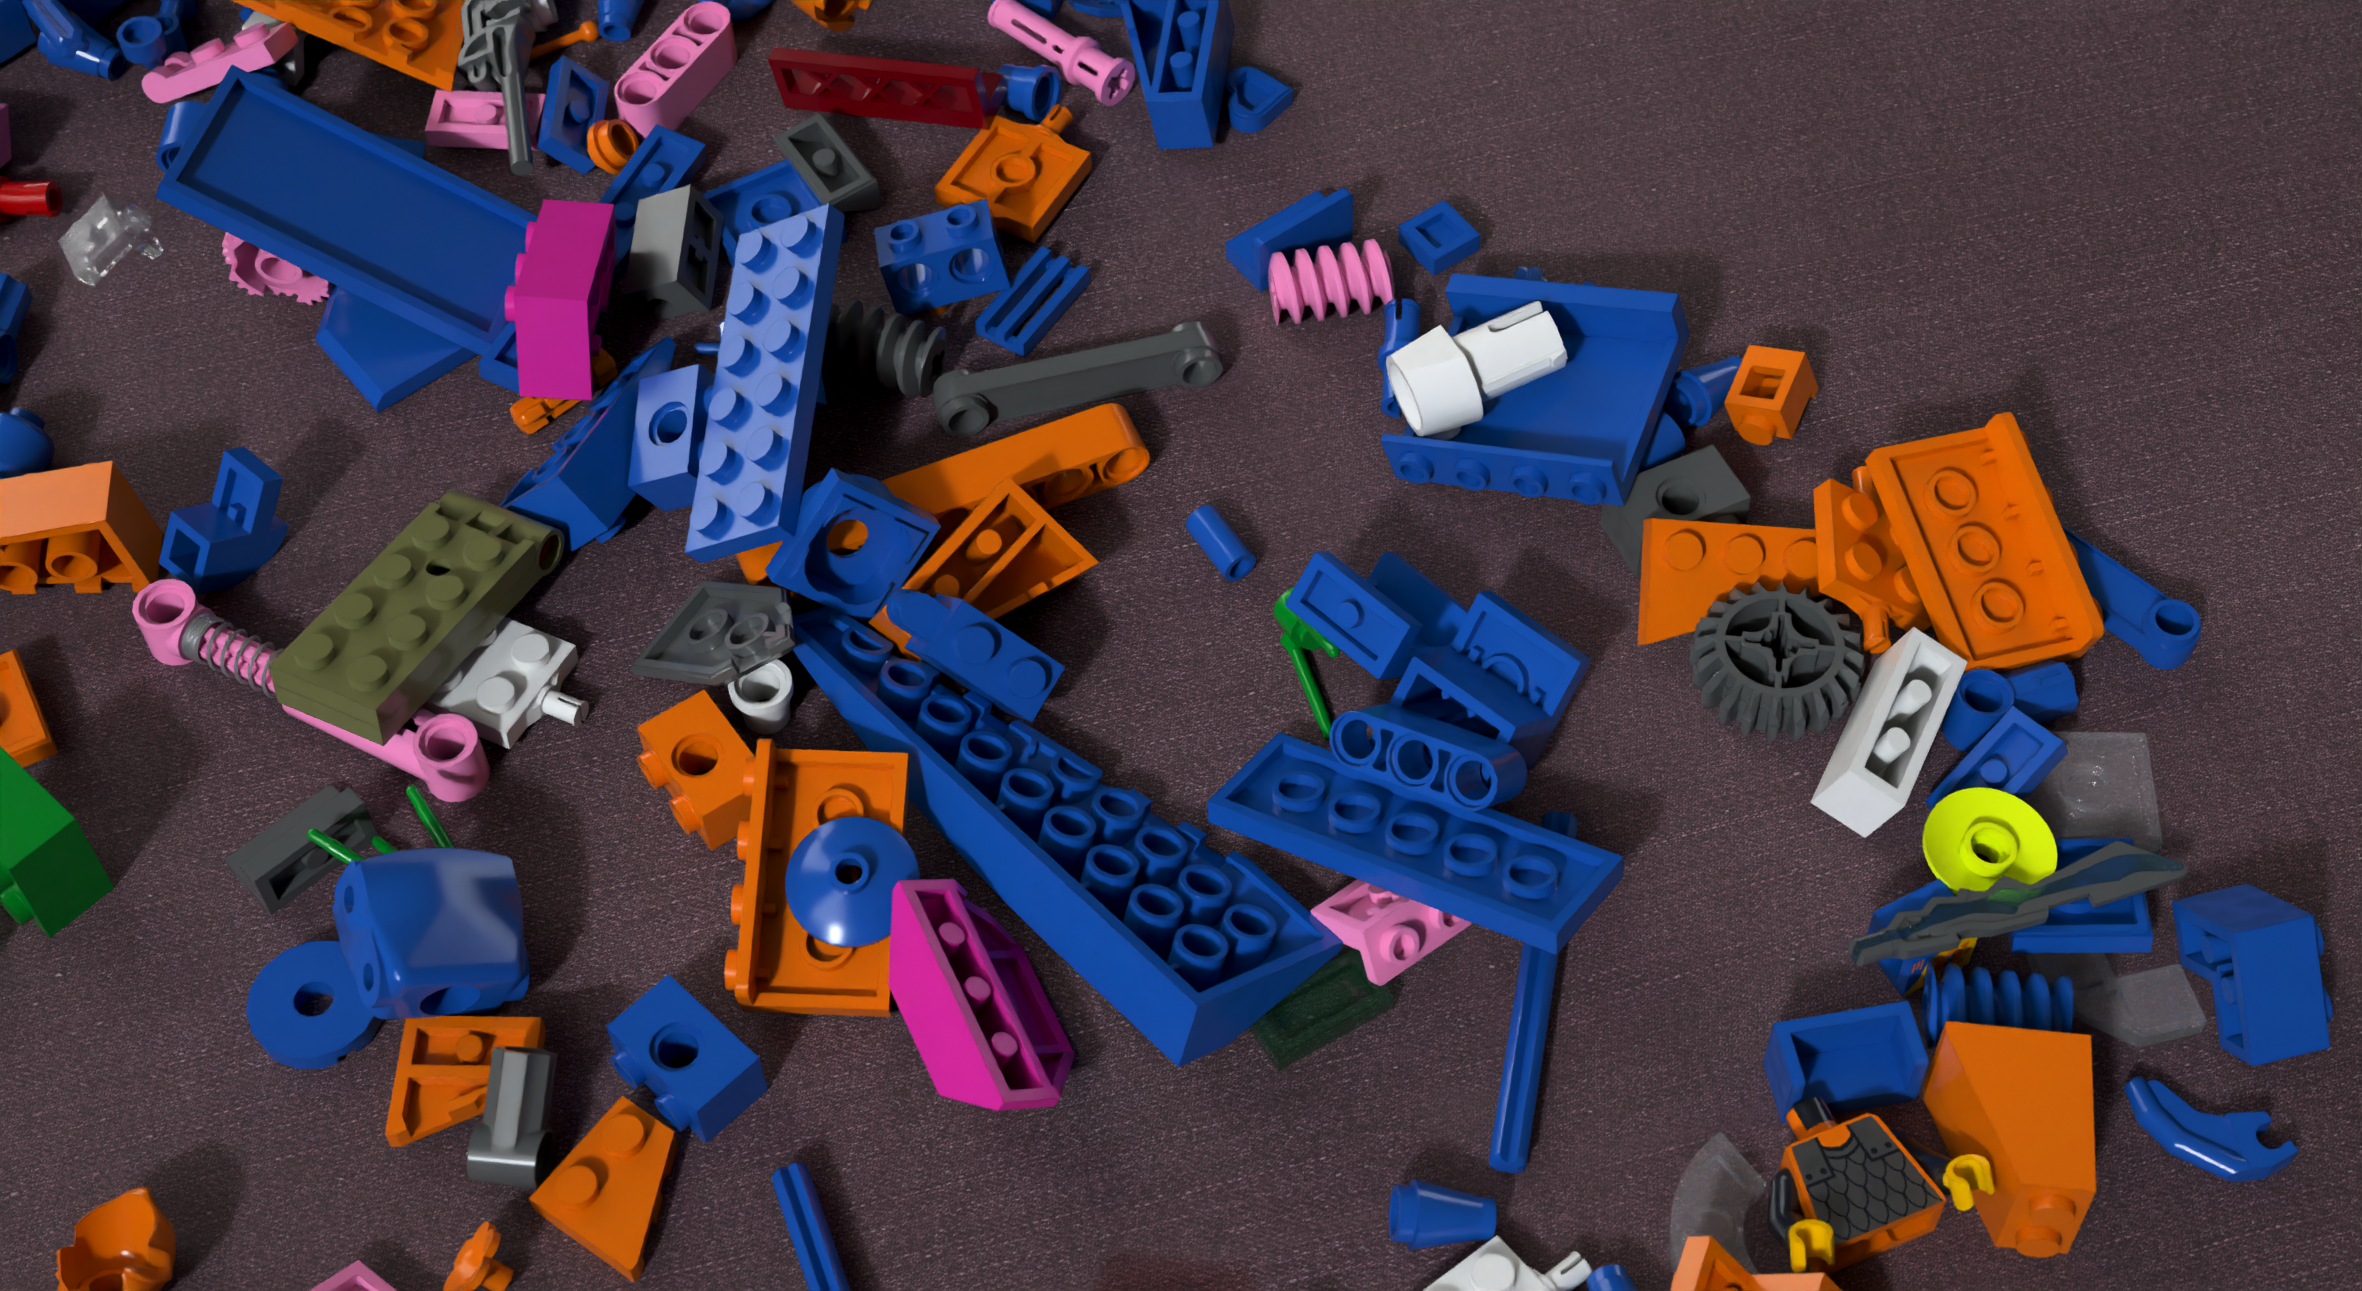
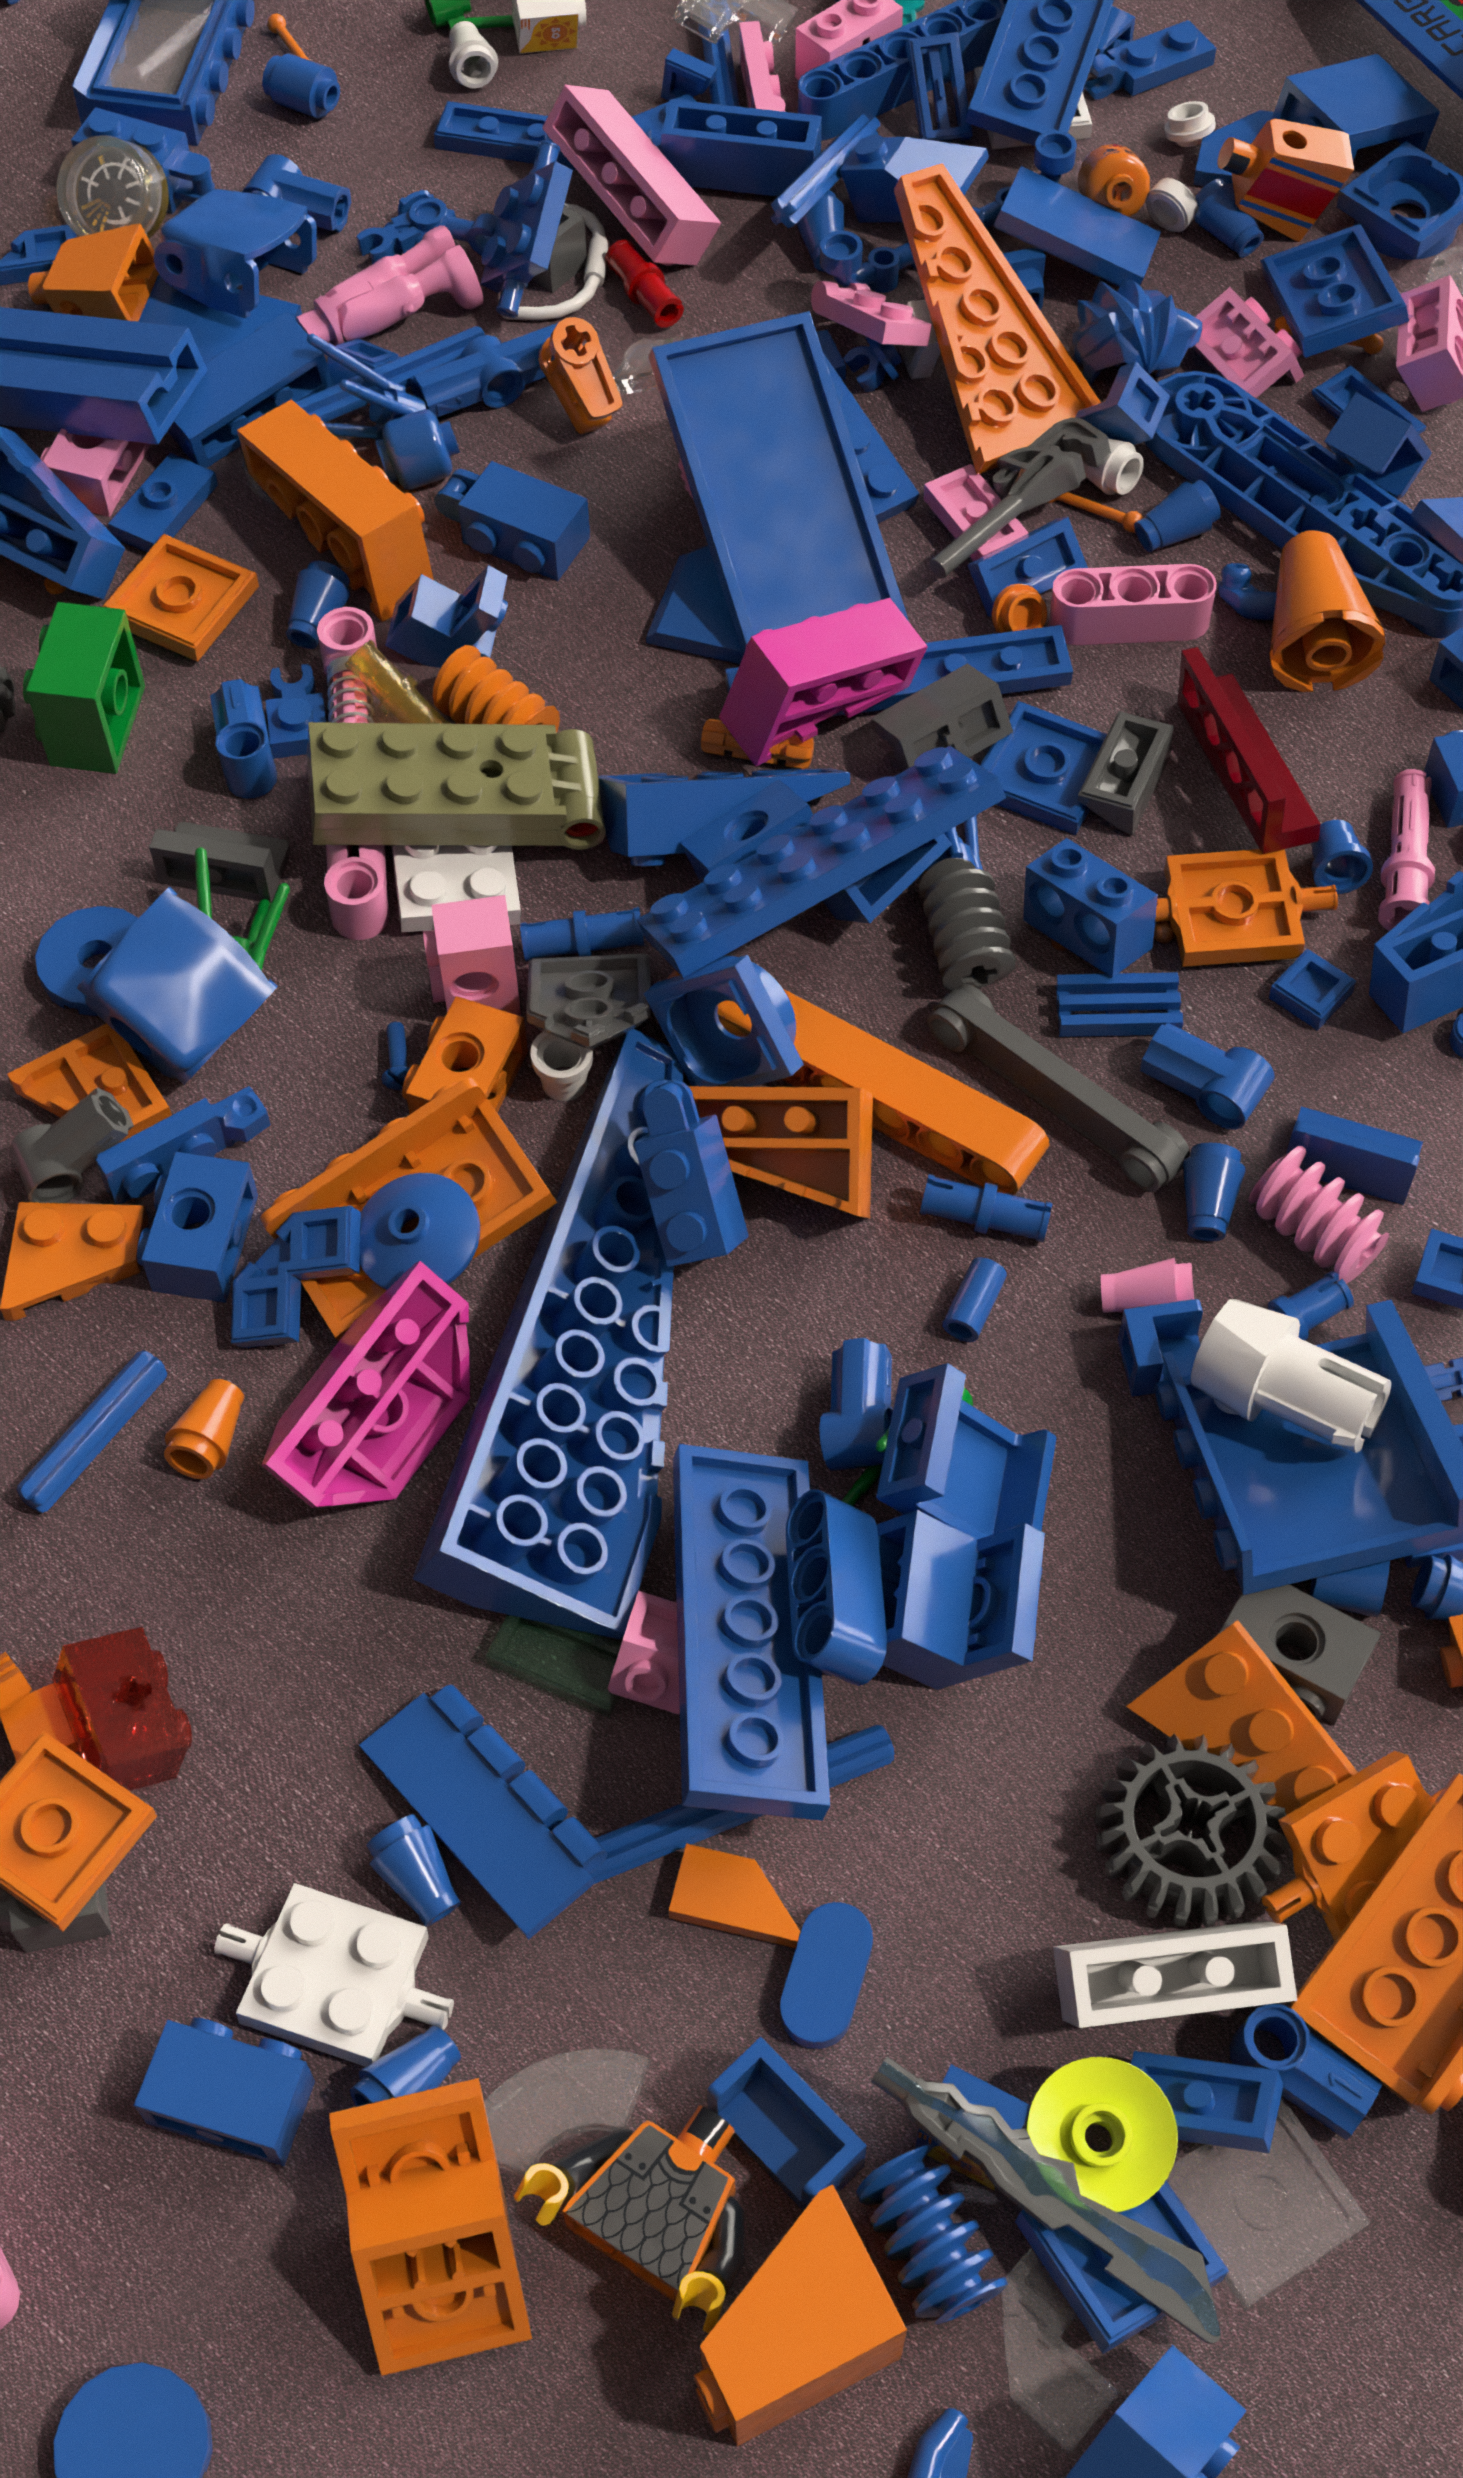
camera: 55 degrees right, 5 degrees up
none -> blue hinge [95,1086,271,1205]
none -> orange cone [164,1379,244,1479]
none -> blue piece [210,679,277,798]
none -> blue tile [231,1206,361,1349]
none -> blue plate [265,664,327,759]
none -> blue cone [285,561,350,649]
none -> clear yellow pin [345,640,451,724]
none -> blue windscreen [359,1685,607,1940]
none -> blue piece [381,1022,410,1091]
none -> bright pink brick [423,895,521,1016]
none -> orange piece [432,645,560,733]
none -> blue brick [434,461,590,581]
none -> blue pin [520,907,644,962]
none -> orange piece [538,317,623,434]
none -> orange tile [669,1843,800,1948]
none -> blue tile [780,1902,873,2049]
none -> blue piece [819,1338,893,1471]
none -> blue pin [919,1174,1053,1243]
none -> bright pink cone [1101,1258,1194,1313]
none -> blue panel [1118,1299,1203,1397]
none -> blue piece [1140,1023,1275,1130]
none -> blue cone [1183,1143,1246,1241]
none -> blue tile [1269,949,1356,1031]

